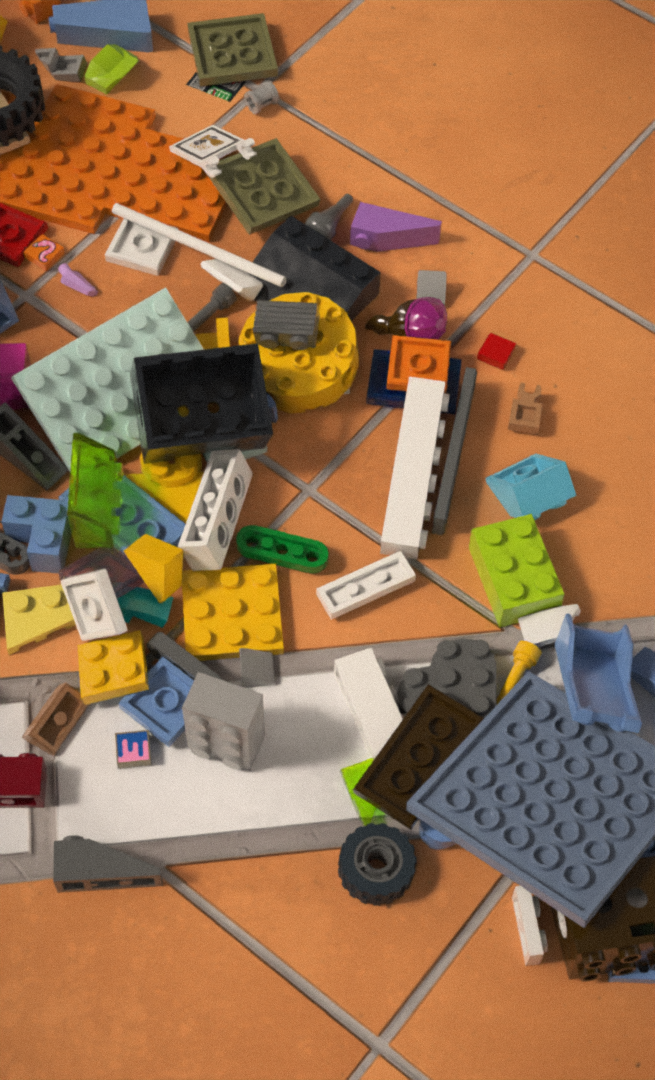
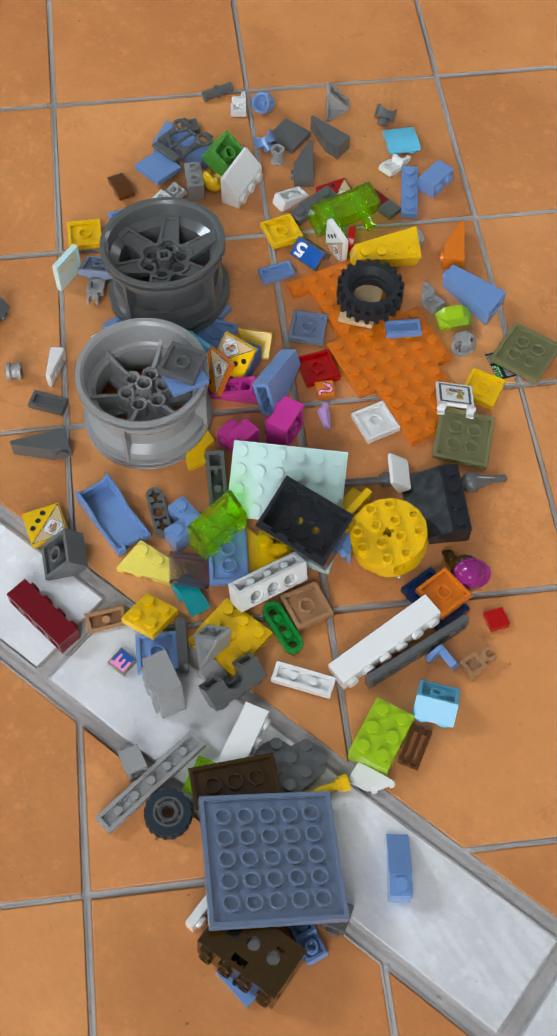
camera: 45 degrees right, 0 degrees up
dark grey slope [53,835,163,893] -> none
white tile [61,568,128,641] -> none
white piece [112,203,286,288] -> none
yellow slope [123,534,183,604] -> none
light grey bush [244,81,279,114] -> none
dark grey brick [253,300,320,350] -> none
medium lavender slope [350,202,442,252] -> none
light grey slope [416,270,447,305] -> none
medium blue piece [555,613,642,733] -> none
none -> light grey plate [95,730,206,835]
none -> light grey brick [117,744,148,782]
none -> light grey slope [193,624,231,670]
none -> dark grey arch [198,652,267,711]
none -> dark pink brick [265,396,304,446]
none -> medium nougat plate [280,581,334,632]
none -> medium blue tile [384,319,422,338]
none -> reddish brown tile [398,724,433,771]
none -> medium blue tile [425,644,460,672]
none -> light grey piece [451,330,477,357]
none -> yellow tile [464,367,506,410]

